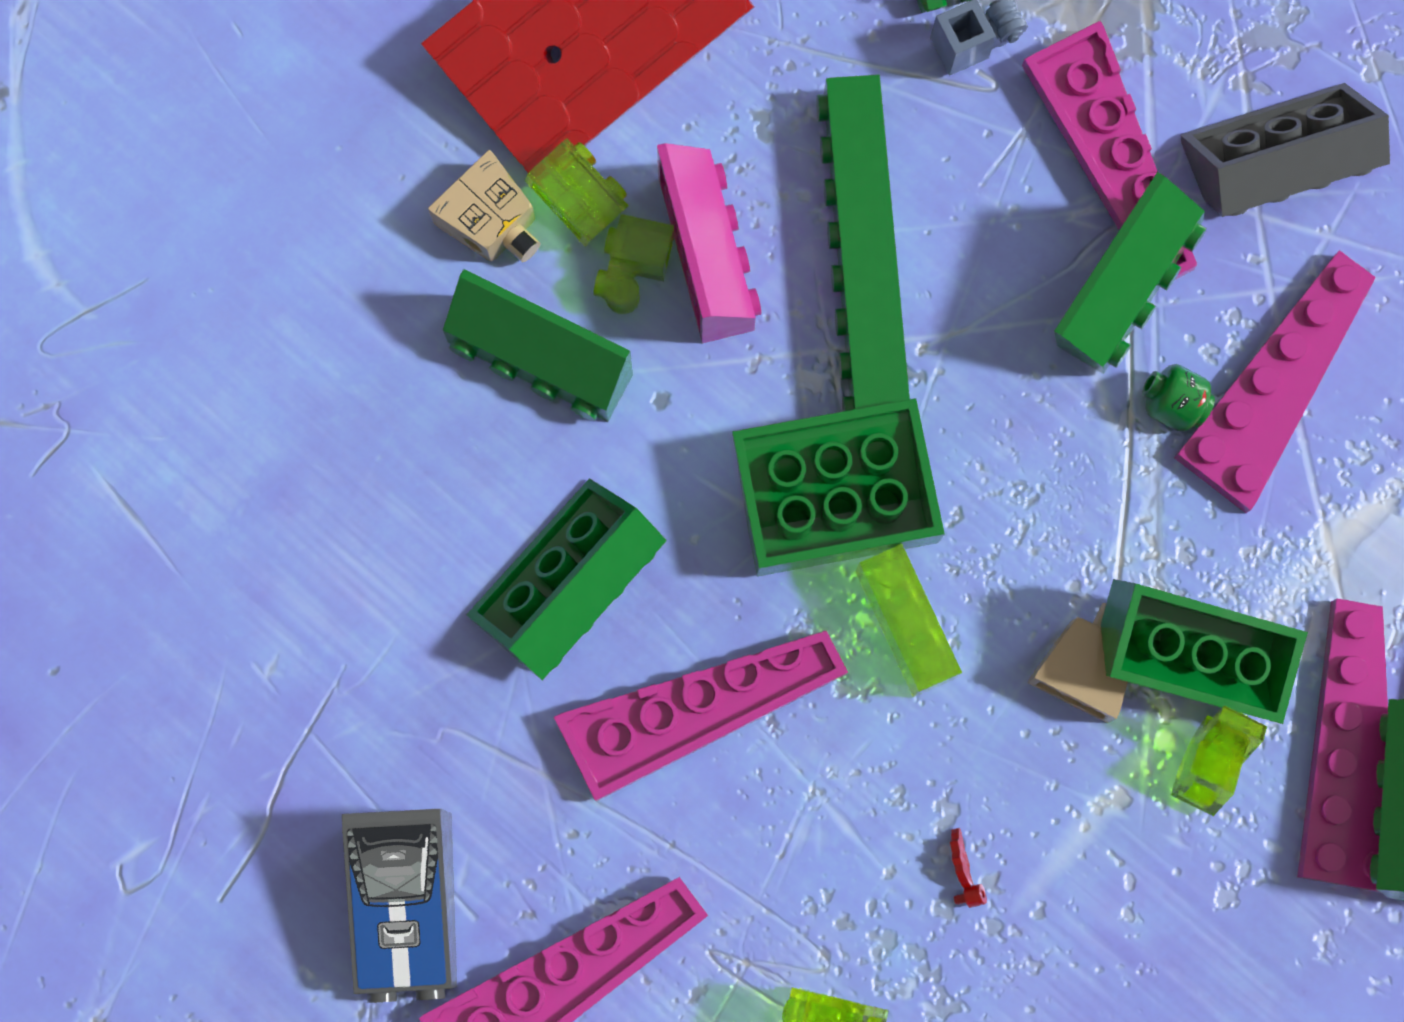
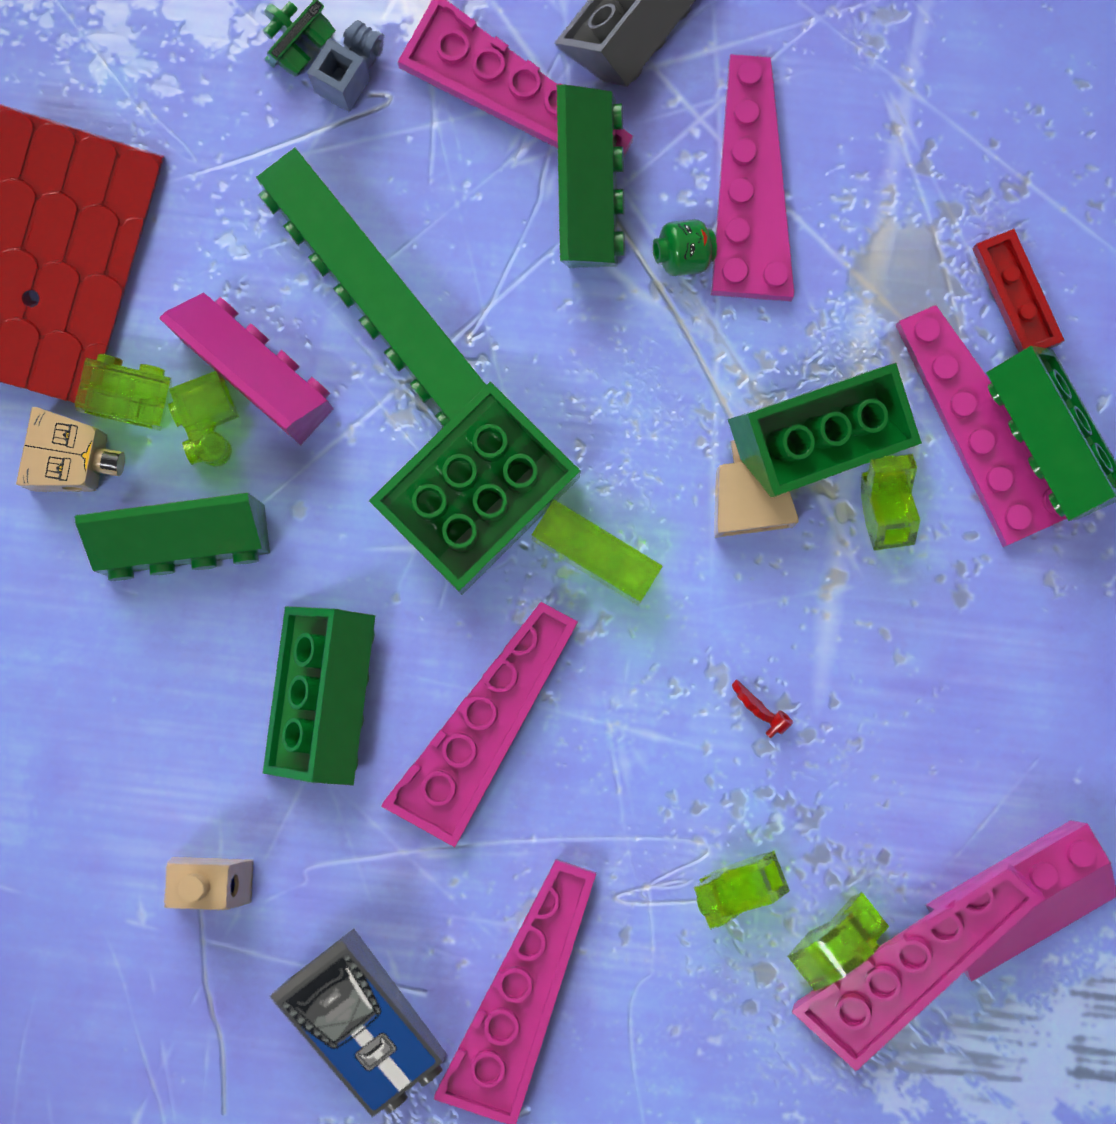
camera: 30 degrees left, 5 degrees up
none -> tan torso [164,857,253,910]

